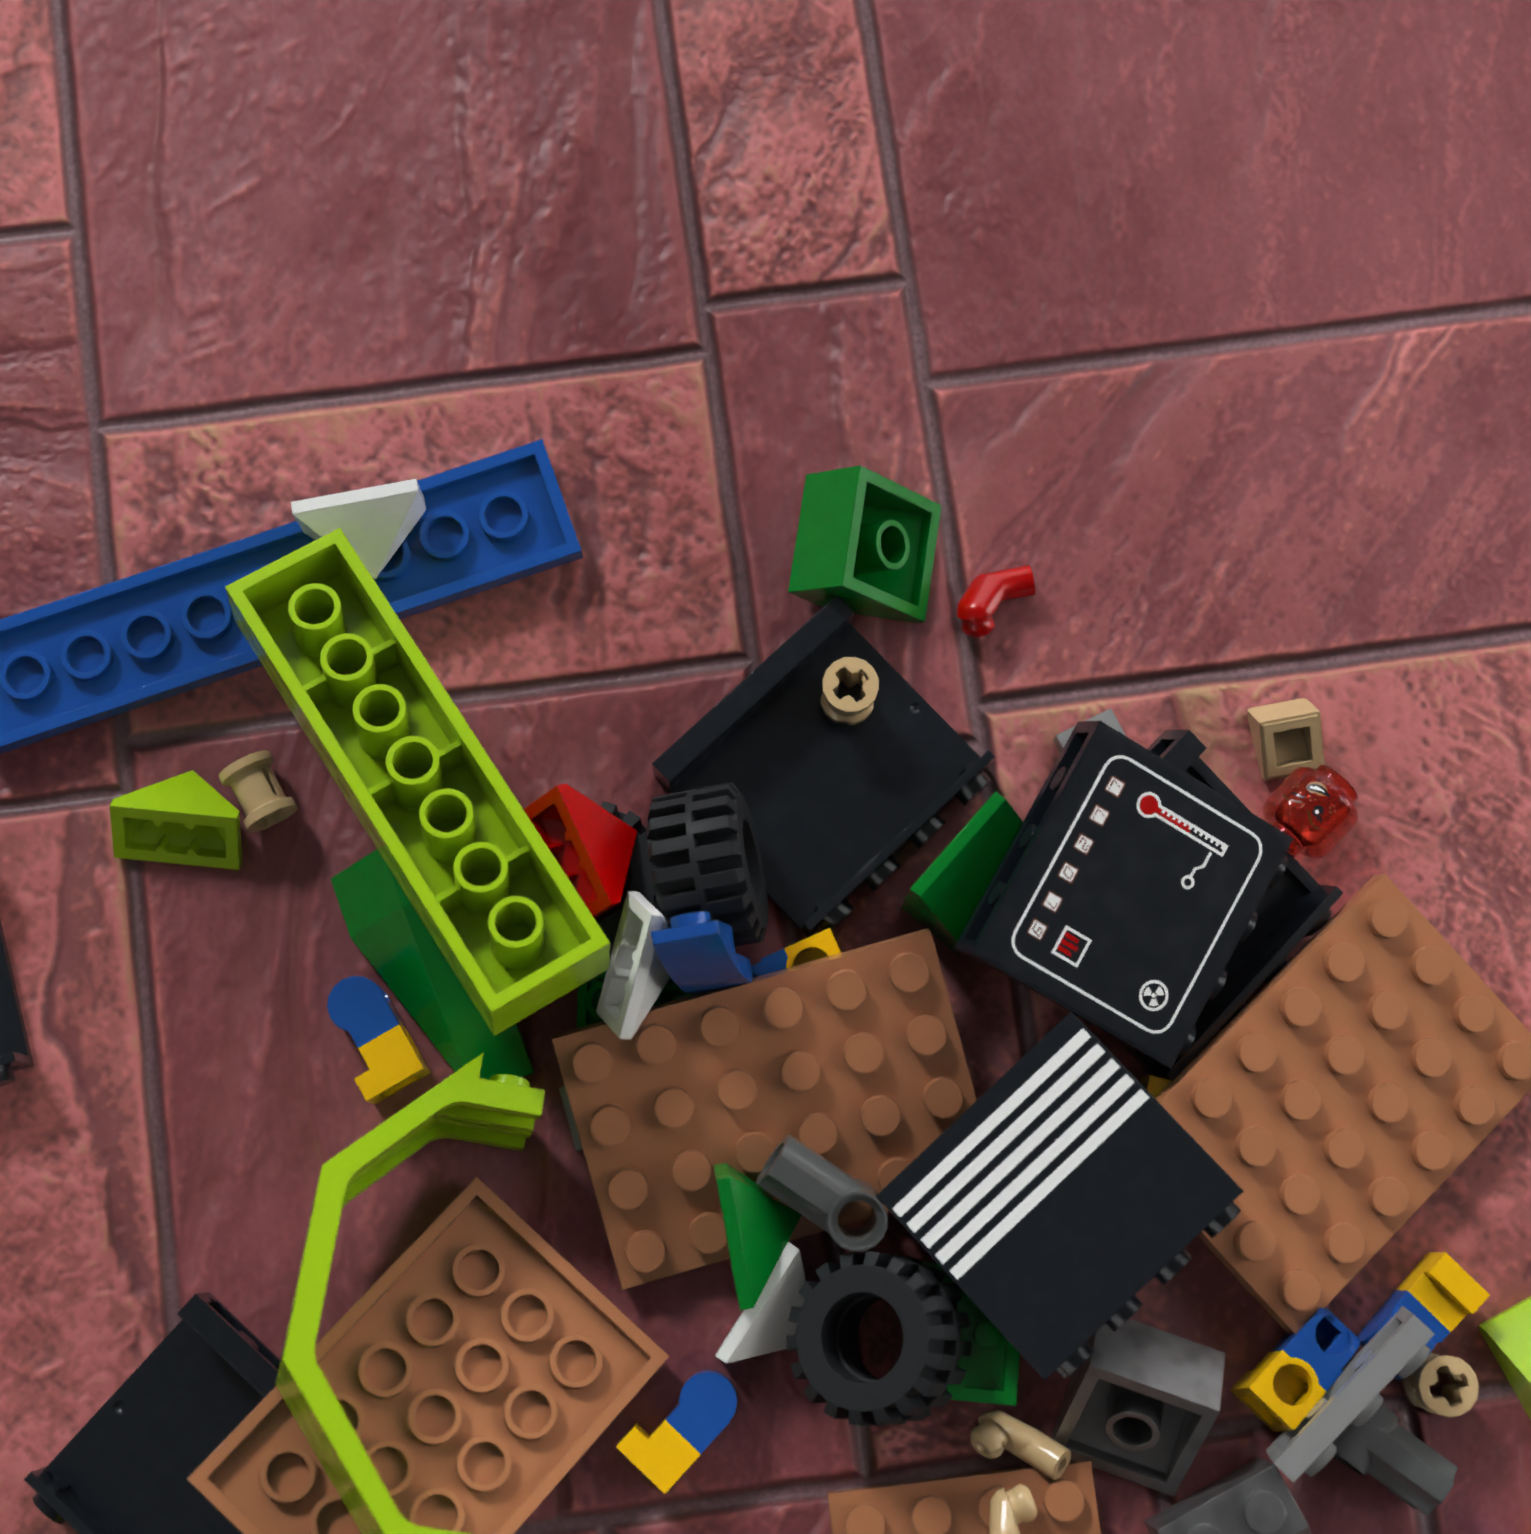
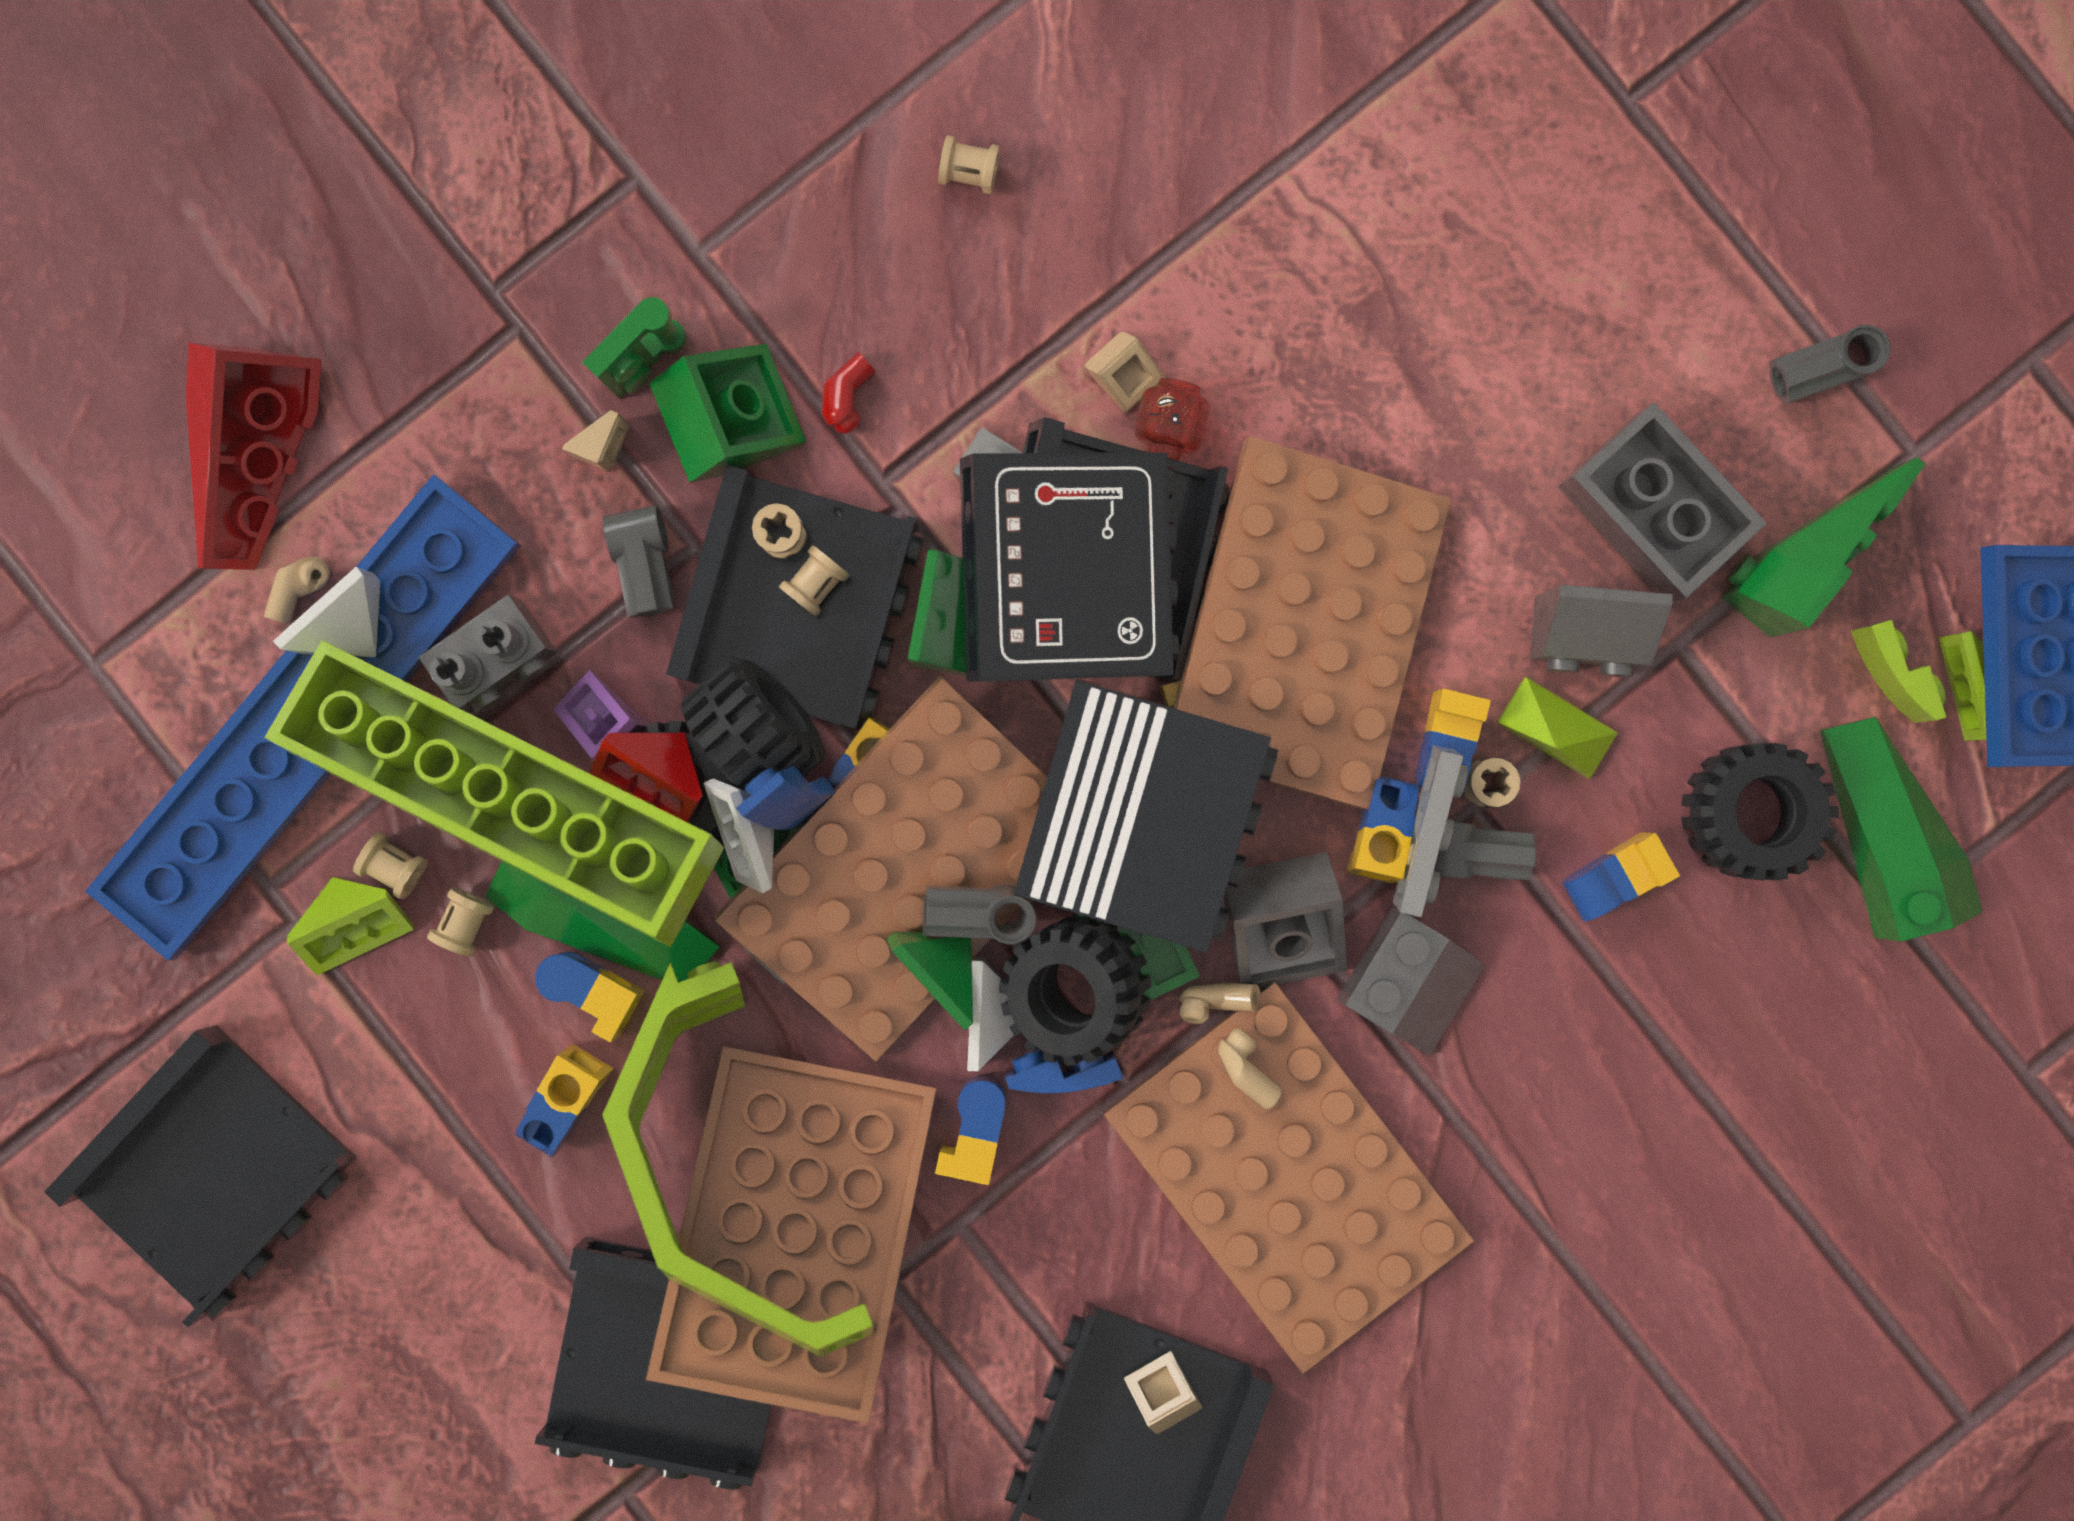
camera: 25 degrees left, 10 degrees up
none -> red wedge [186,342,322,570]
none -> tan arm [263,556,330,624]
none -> flat silver brick [418,595,557,715]
none -> tan bush [427,887,495,957]
none -> leg [515,1043,614,1158]
none -> medium lavender slope [553,670,648,760]
none -> tan slope [562,410,630,472]
none -> green plate [582,297,687,399]
none -> dark grey piece [603,505,676,618]
none -> tan bush [779,545,850,617]
none -> tan bush [938,135,1000,195]
none -> blue slope [1005,1049,1123,1093]

